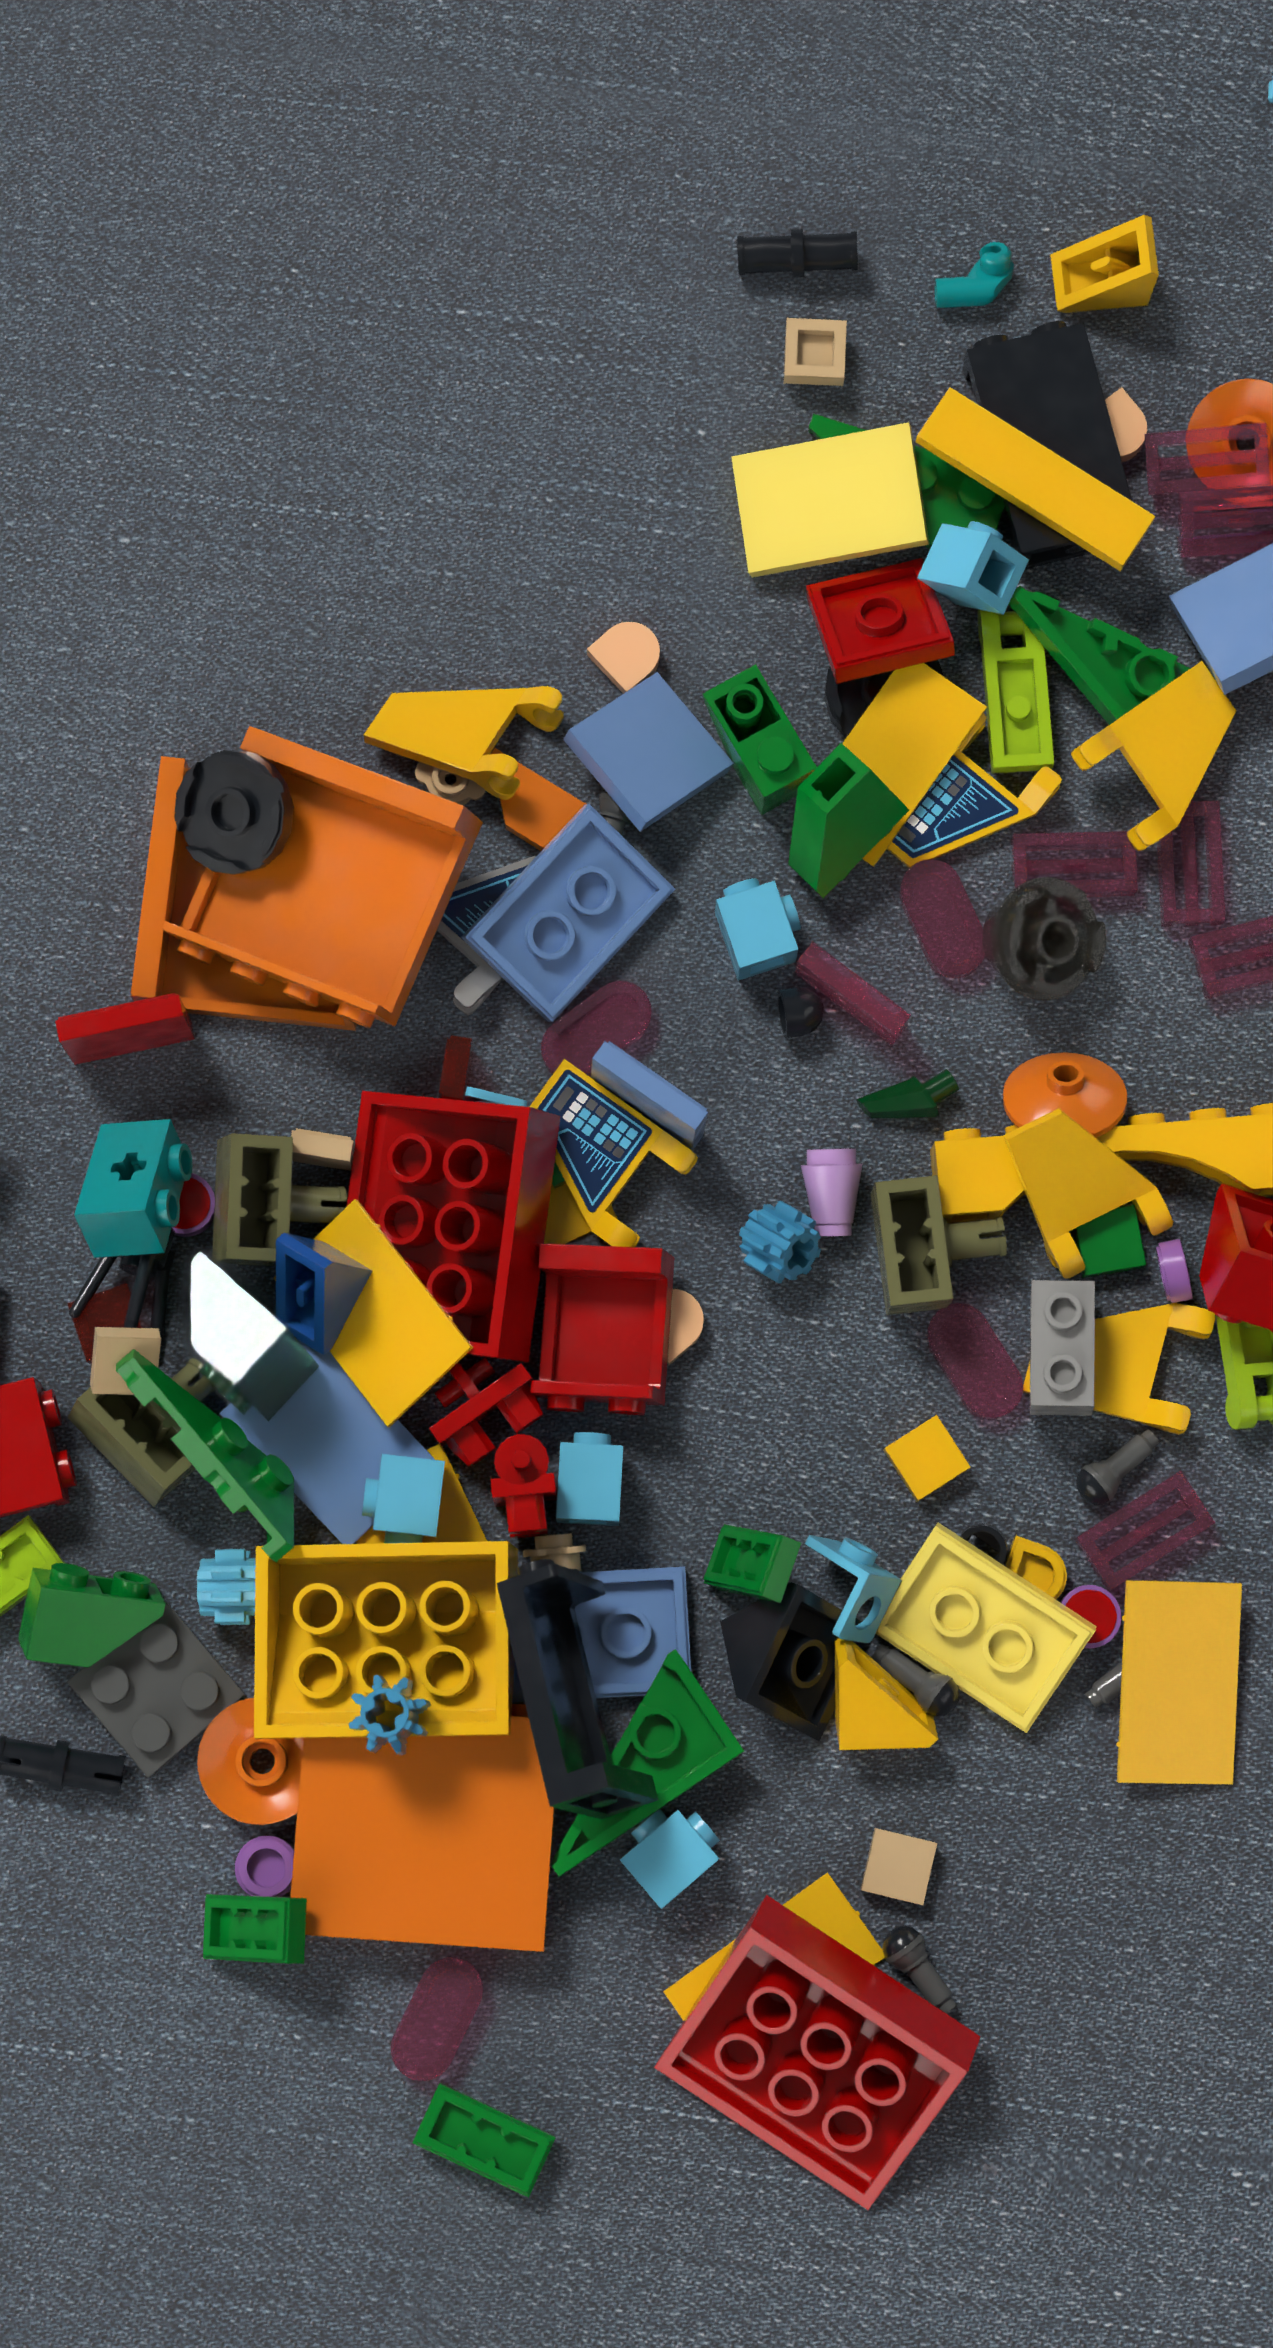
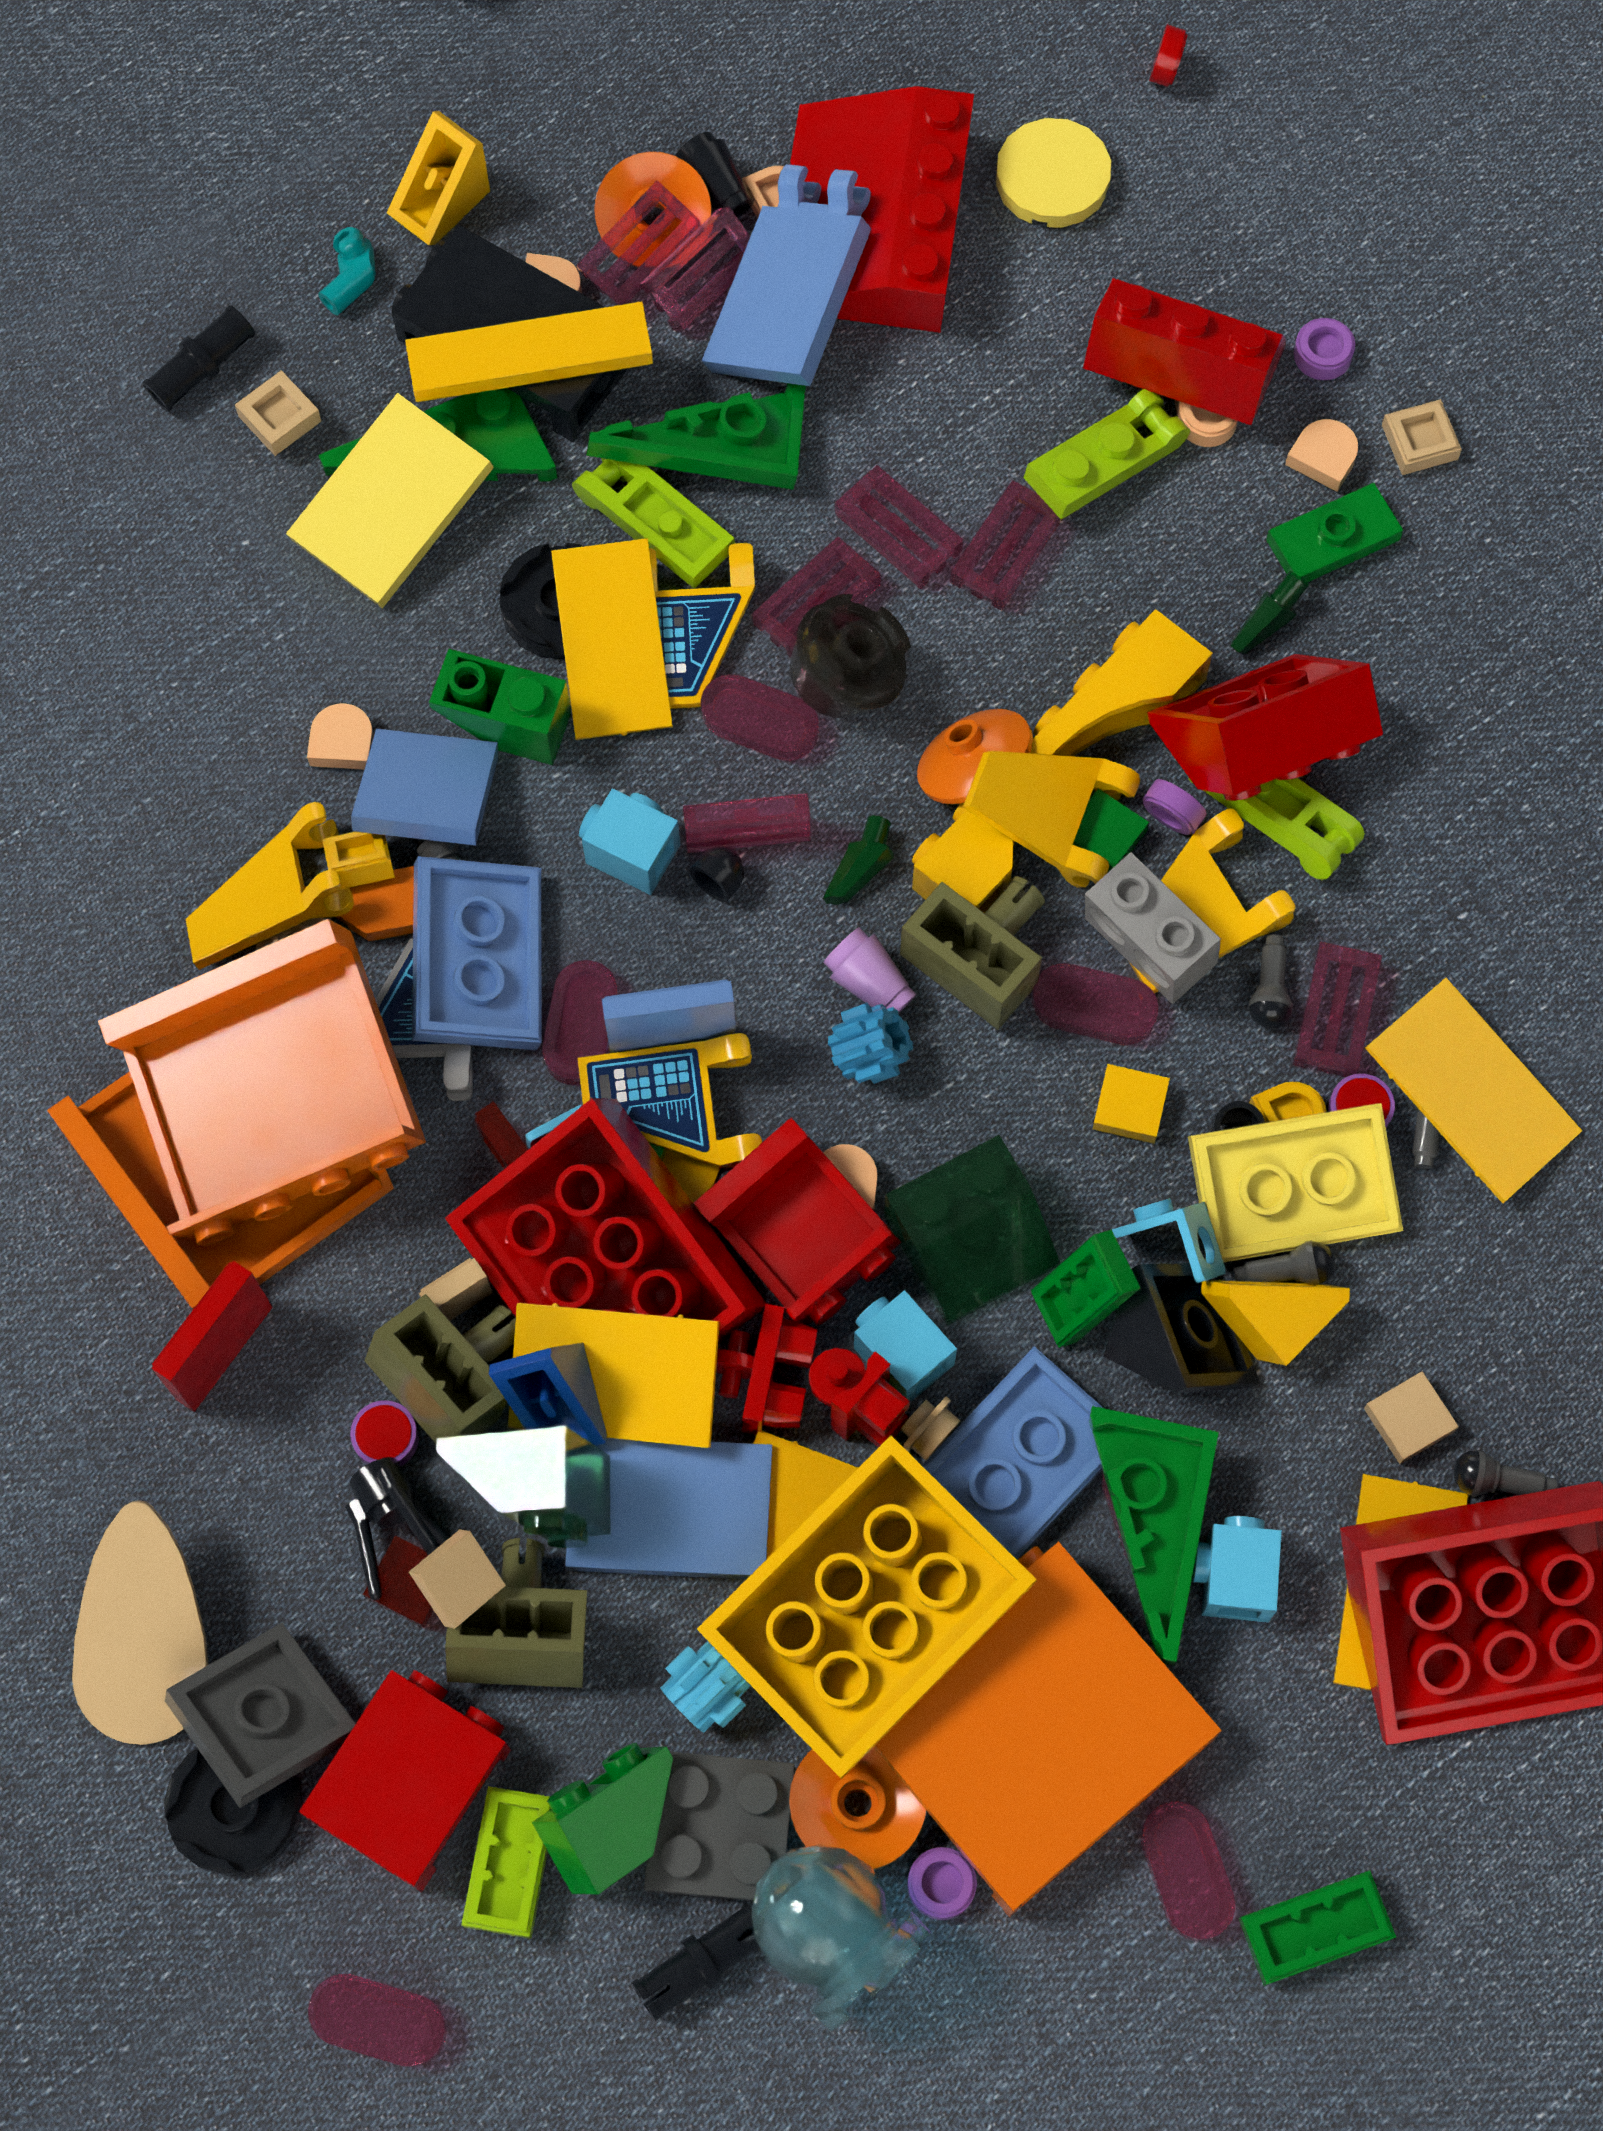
camera: 40 degrees left, 10 degrees down
teal brick [74,1119,193,1258] -> none
green wing [116,1349,294,1562] -> none
black tile [174,750,294,874] -> none
green plate [203,1894,307,1964] -> none
dark azure gear [349,1675,431,1755] -> none
medium azure brick [362,1454,445,1543] -> none
black panel [497,1559,658,1819] -> none
green slope [788,743,909,898] -> none
red tile [806,558,955,684] -> none
medium azure brick [917,521,1029,615] -> none
yellow flag [1071,661,1236,851] -> none
none -> yellow tile [322,832,395,890]
none -> clear light blue tile [752,1844,931,2031]
none -> clear green slope [884,1135,1060,1326]

